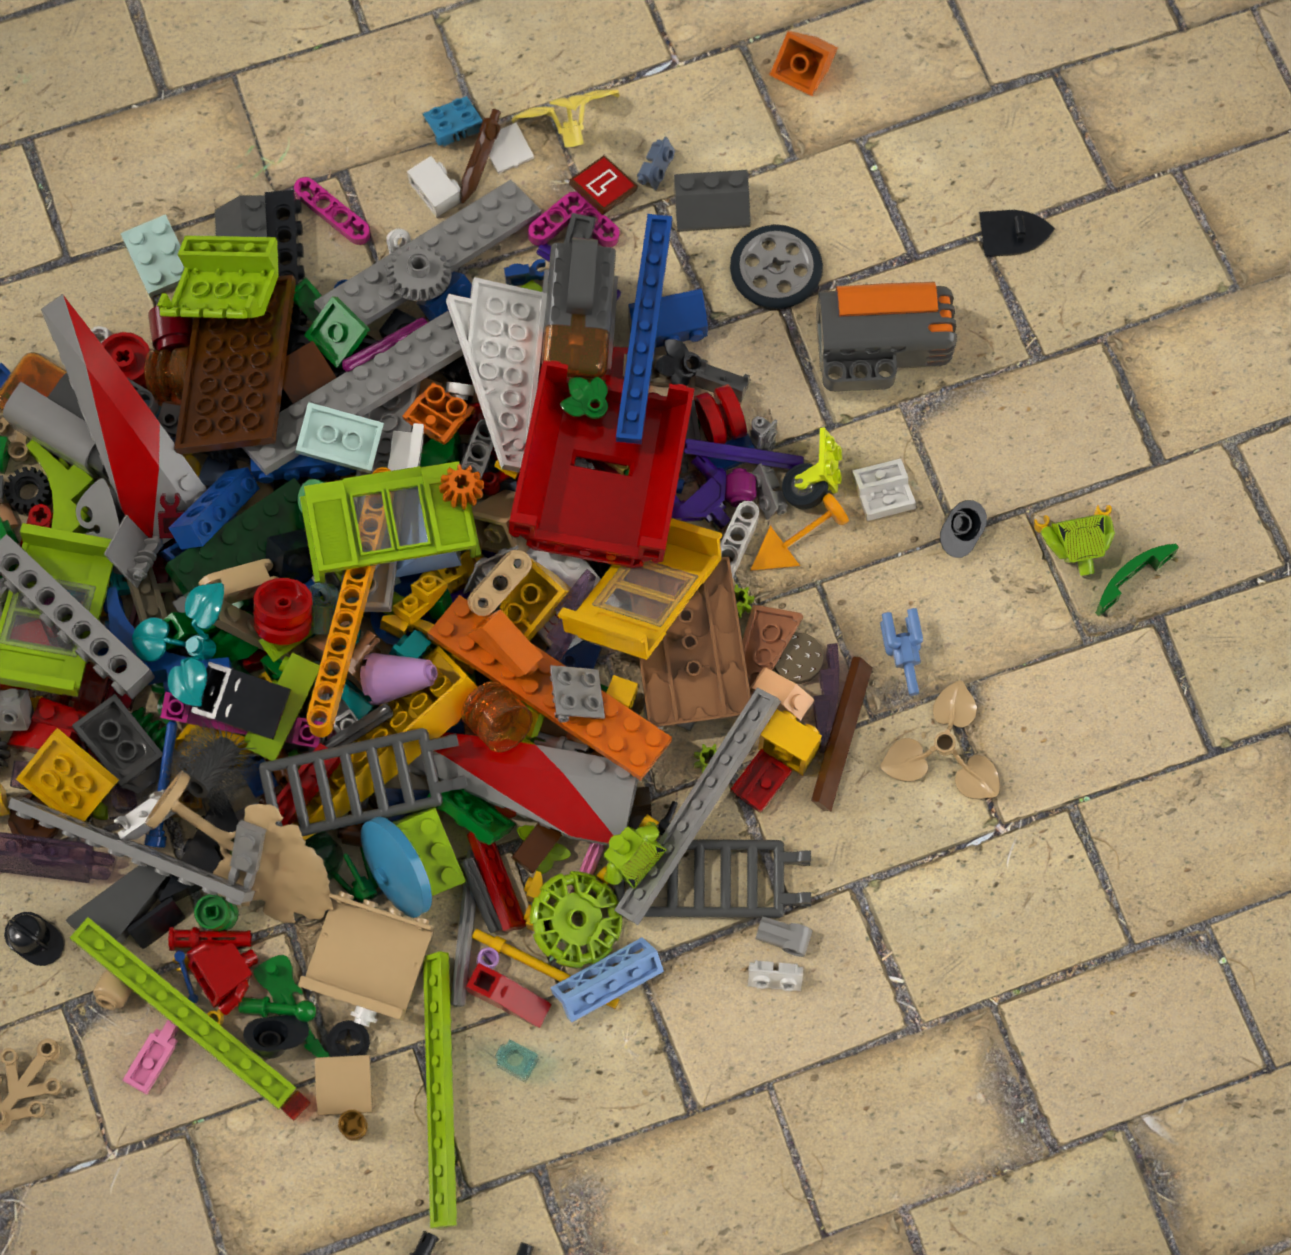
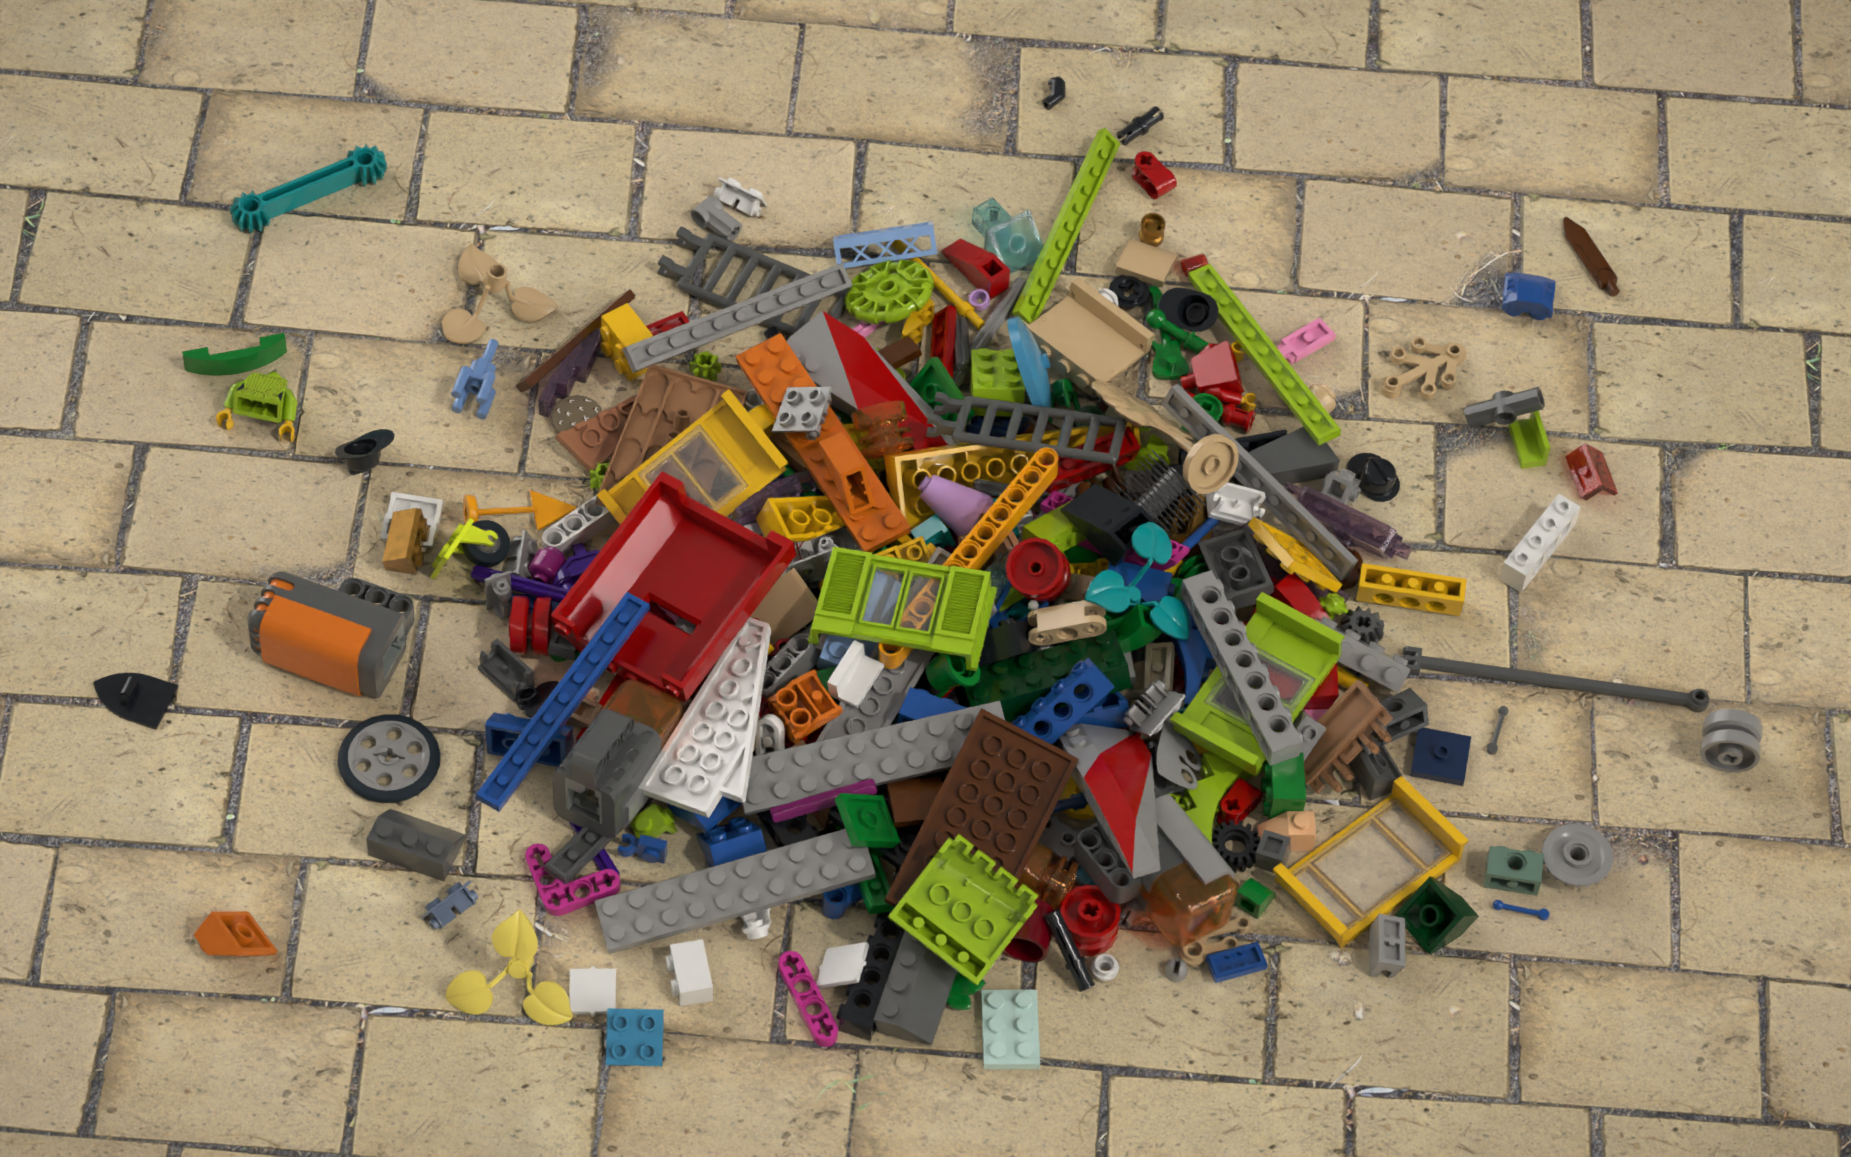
camera: 160 degrees left, 15 degrees down
dark red plate [158,493,185,539] -> none
blue hinge [174,950,199,1004] -> none
light grey hinge [228,820,266,890] -> none
light aqua plate [295,402,384,473] -> none
light grey gear [386,245,451,301] -> none
orange gear [439,463,484,510] -> none
reddish brown piece [460,109,501,203] -> none
tan piece [467,550,532,616] -> none
green plate [560,377,608,419] -> none
red tile [569,155,638,215] -> none
lime torso [596,814,666,889] -> none
light nougat slope [750,667,815,721] -> none
none -> teal arm [230,143,387,233]
none -> pearl gold slope [382,508,430,575]
none -> white piece [816,942,869,989]
none -> clear light blue slope [984,210,1043,274]
none -> black pin [1044,909,1095,992]
none -> red piece [1131,151,1177,199]
none -> lime plant [1318,593,1348,620]
none -> light grey brick [1320,468,1361,508]

